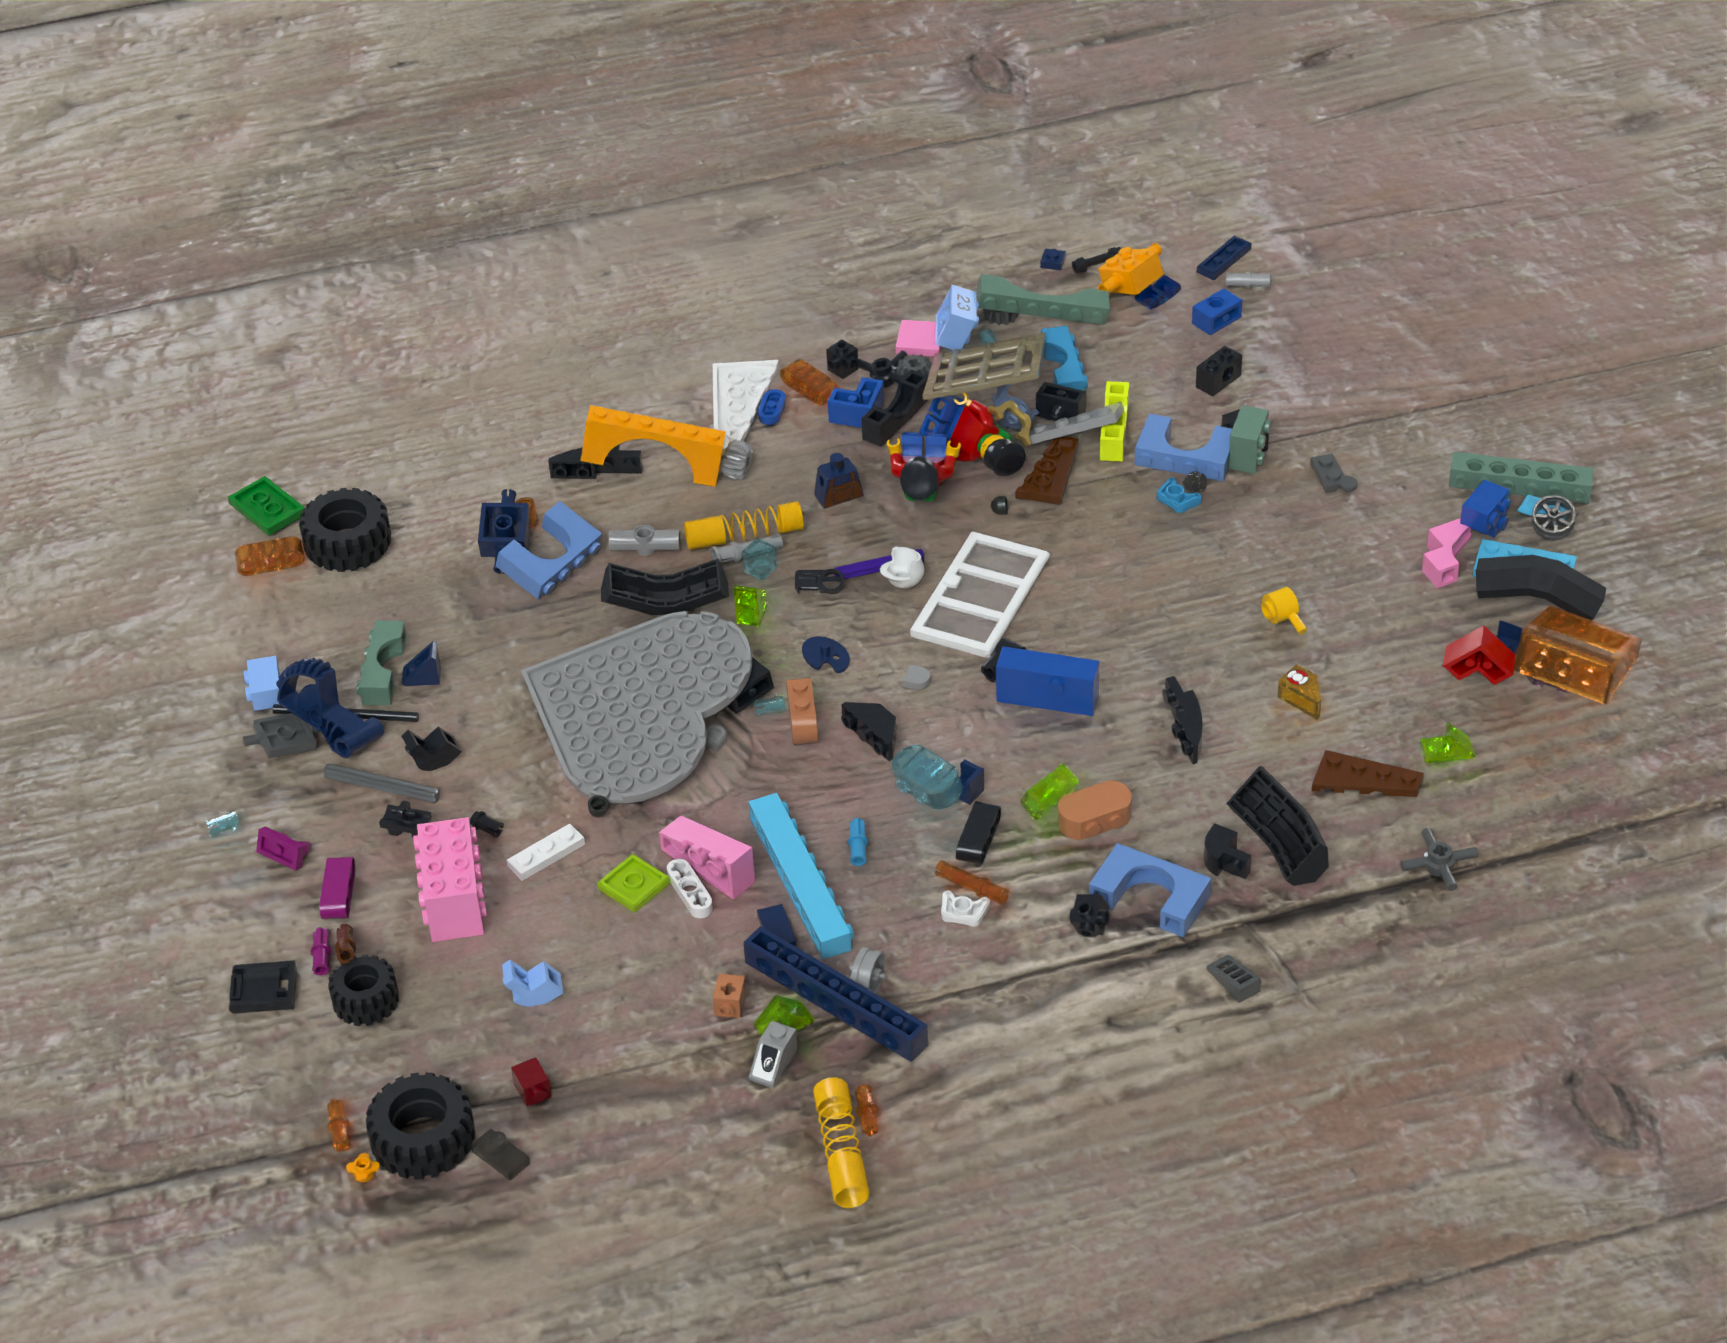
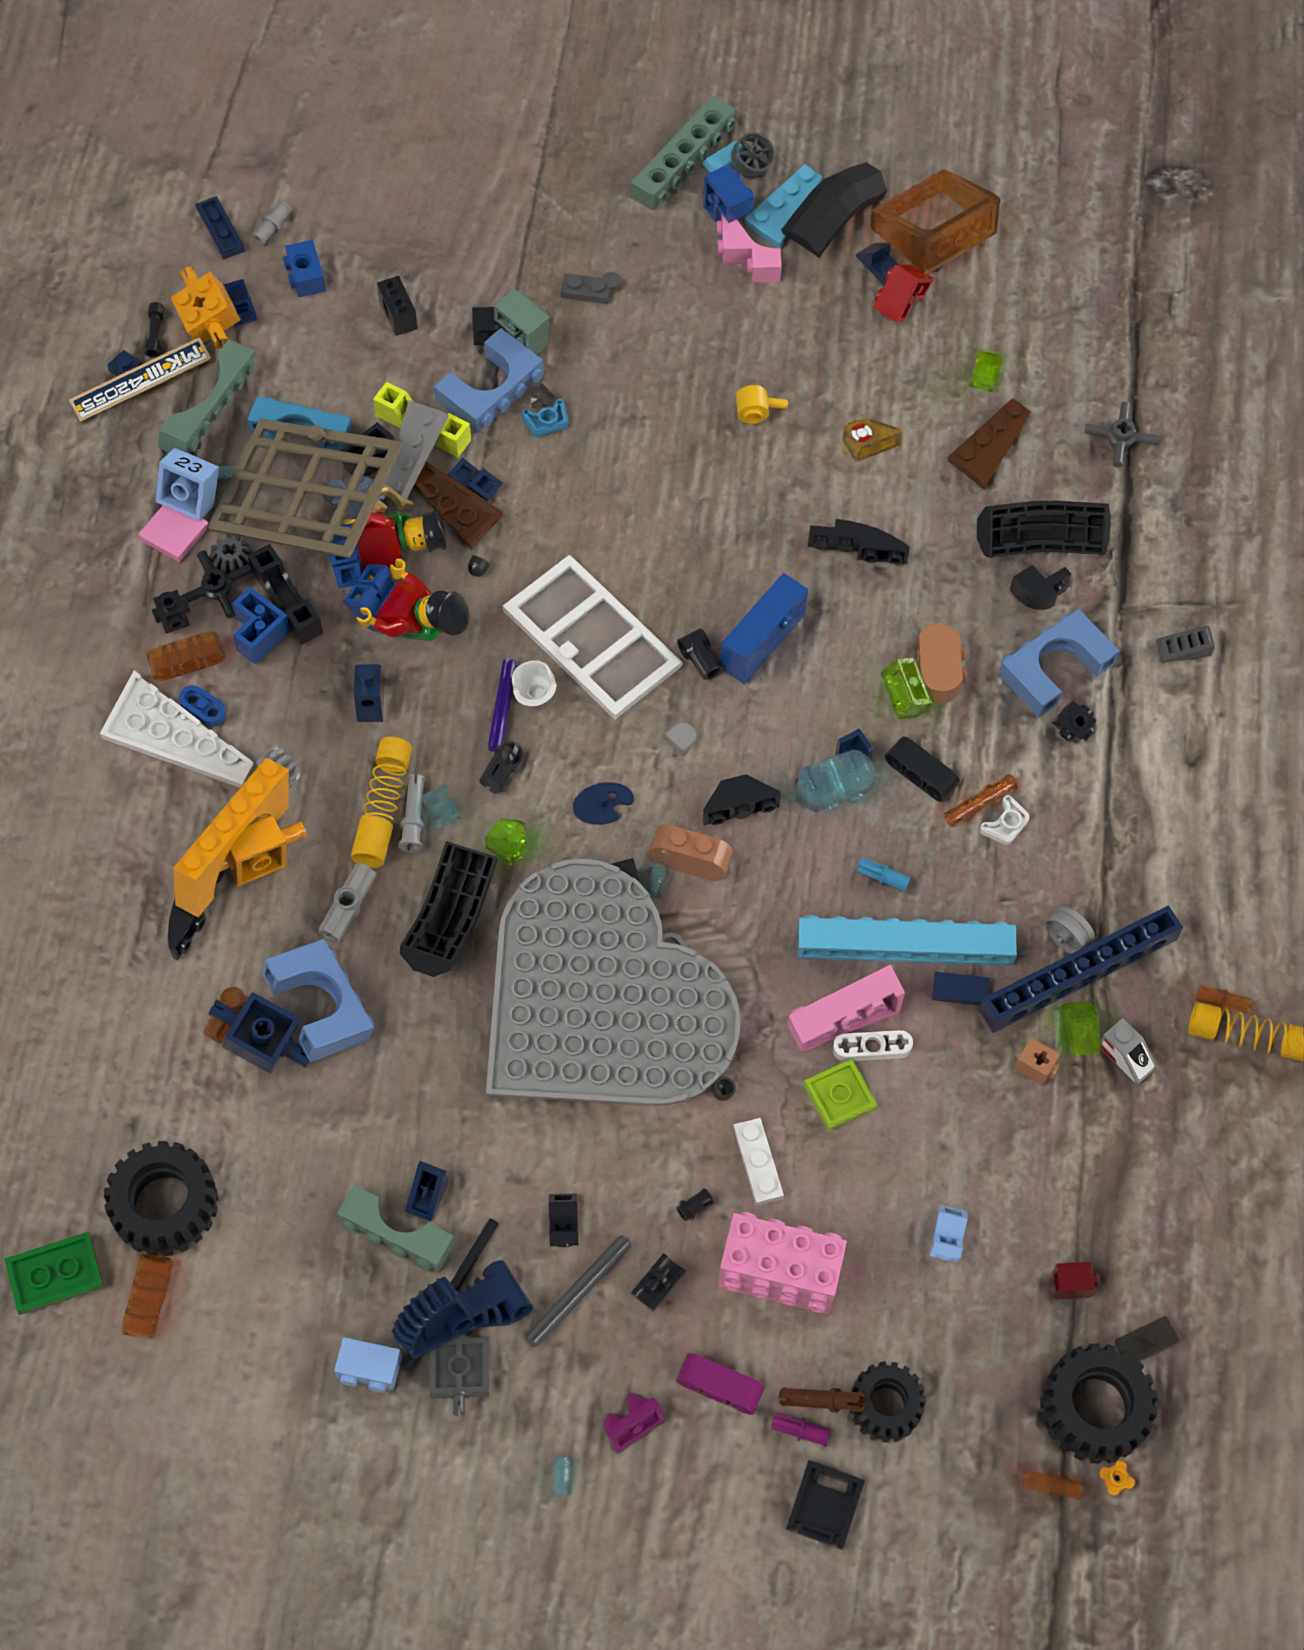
camera: 70 degrees left, 20 degrees up
none -> tile [68,337,211,423]
none -> light orange brick [220,816,307,887]
none -> dark blue slope [447,458,503,502]

